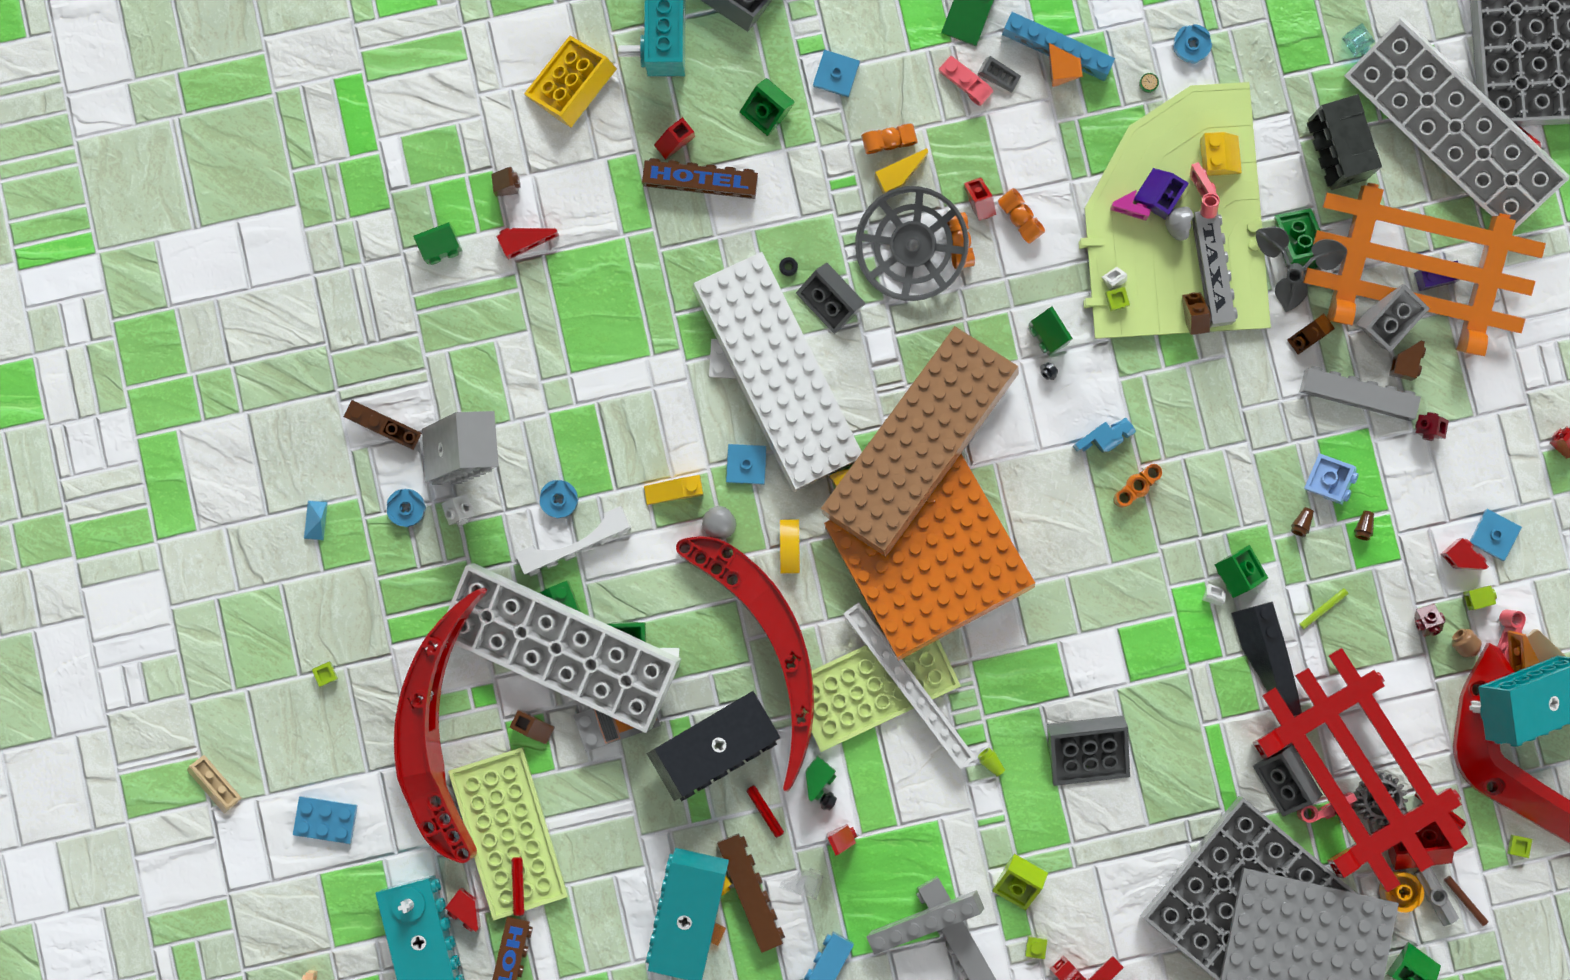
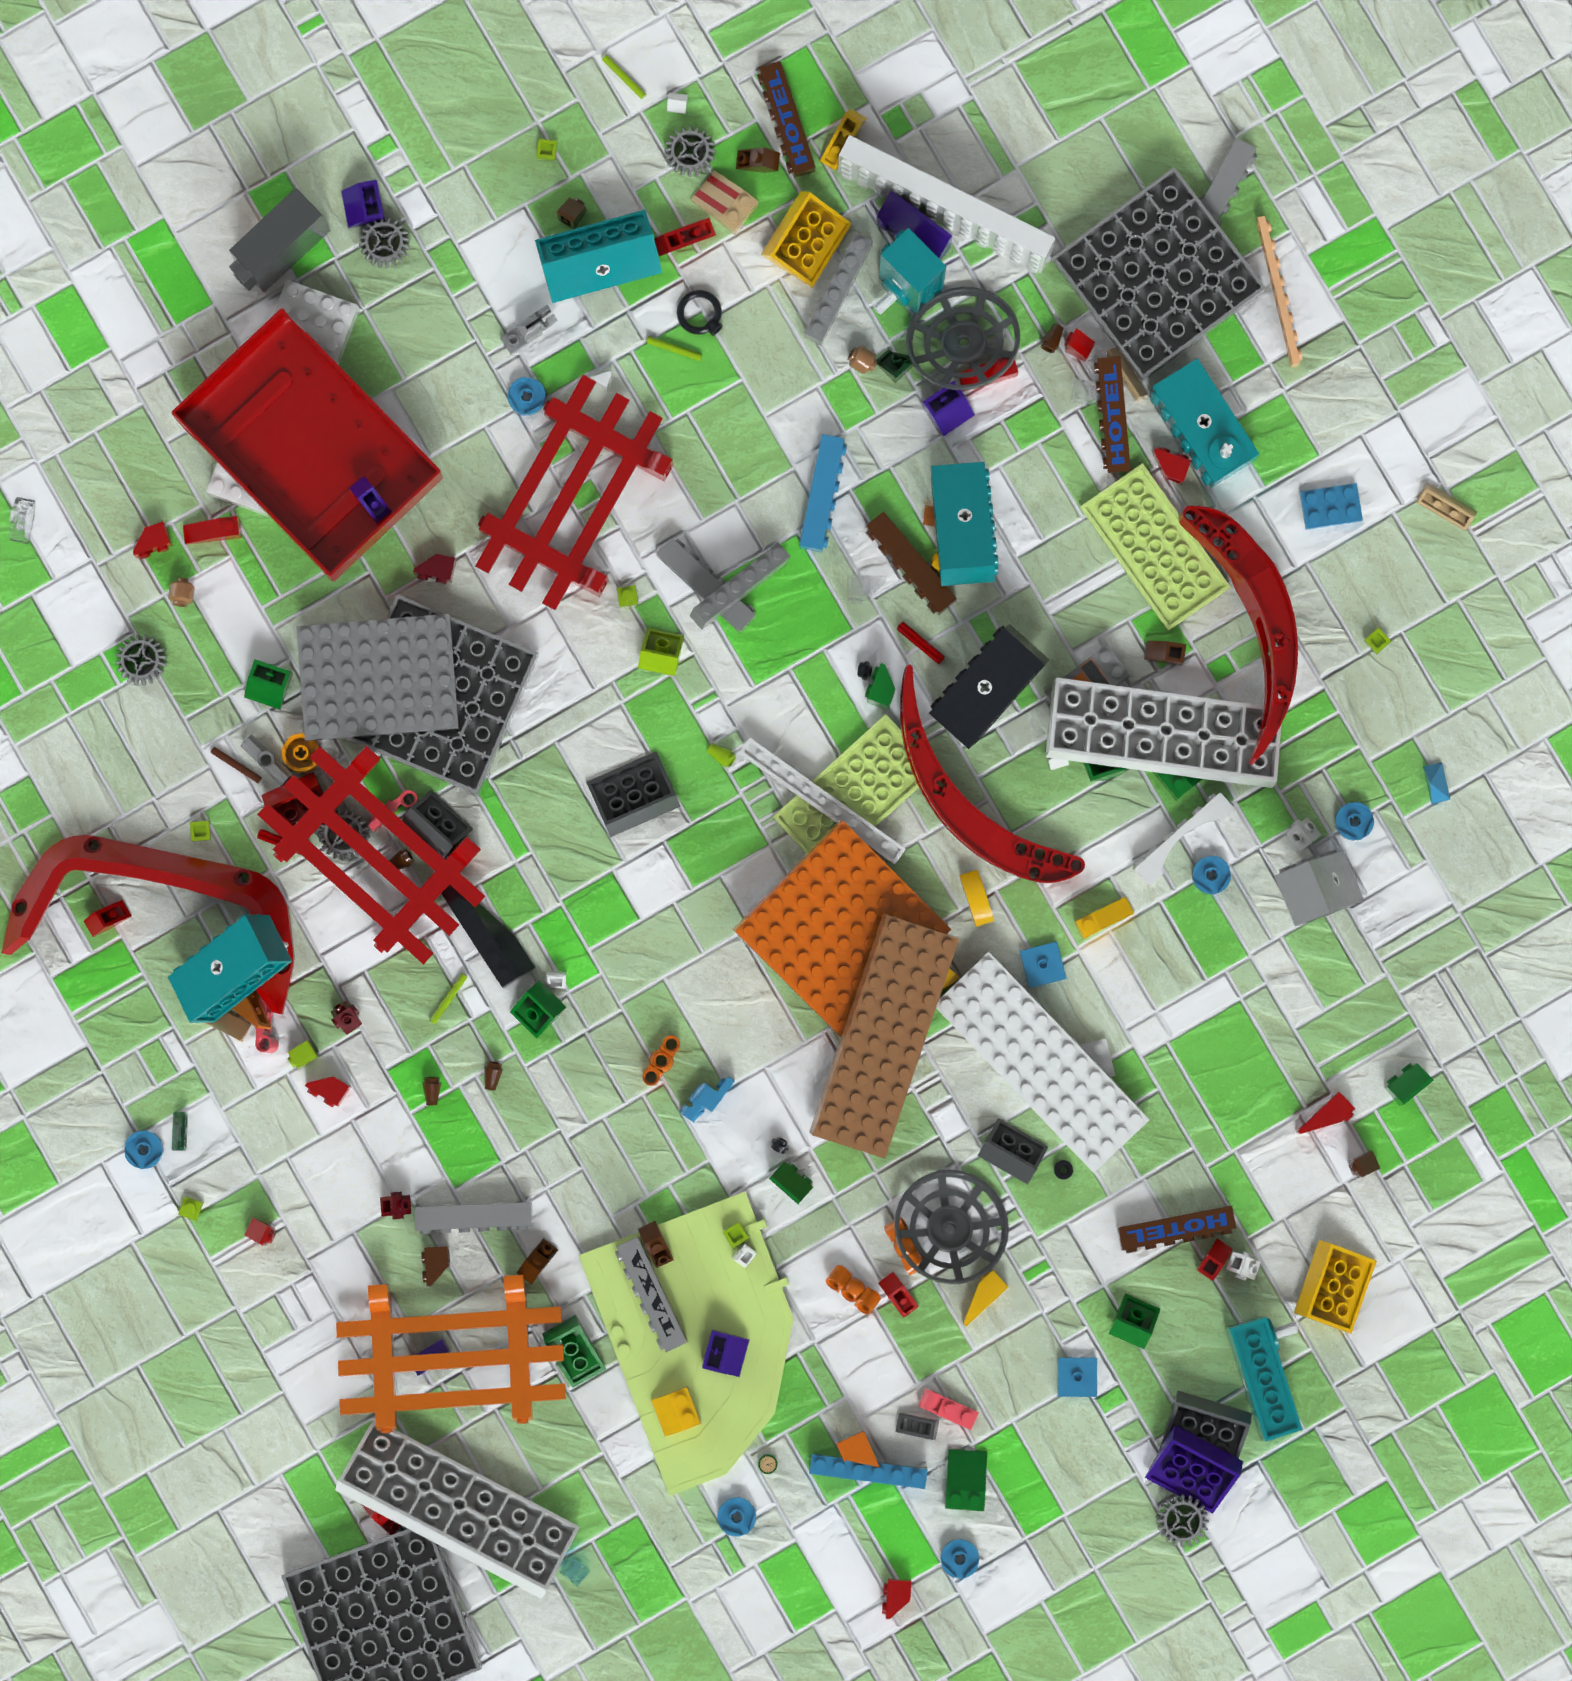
camera: 165 degrees right, 0 degrees up
reddish brown slope [343,400,422,450] -> none
red axle [511,857,524,916] -> none
light grey hair [702,506,736,539] -> none
red slope [827,824,858,856] -> none
orange piece [861,123,918,154] -> none
dark pink slope [1110,190,1151,221] -> none
light grey hair [1165,206,1194,241] -> none
coral plate [1190,162,1220,219] -> none
dark grey plant [1256,227,1347,312] -> none
light blue plate [1304,453,1359,505] -> none
pearl dark grey container [1307,94,1382,190] -> none
light grey slope [1356,284,1430,352] -> none
medium nougat head [1452,629,1482,657] -> none
dark azure plate [1470,509,1522,561] -> none
none -> reddish brown cone [389,849,414,870]
none -> white brick [1226,1252,1261,1281]

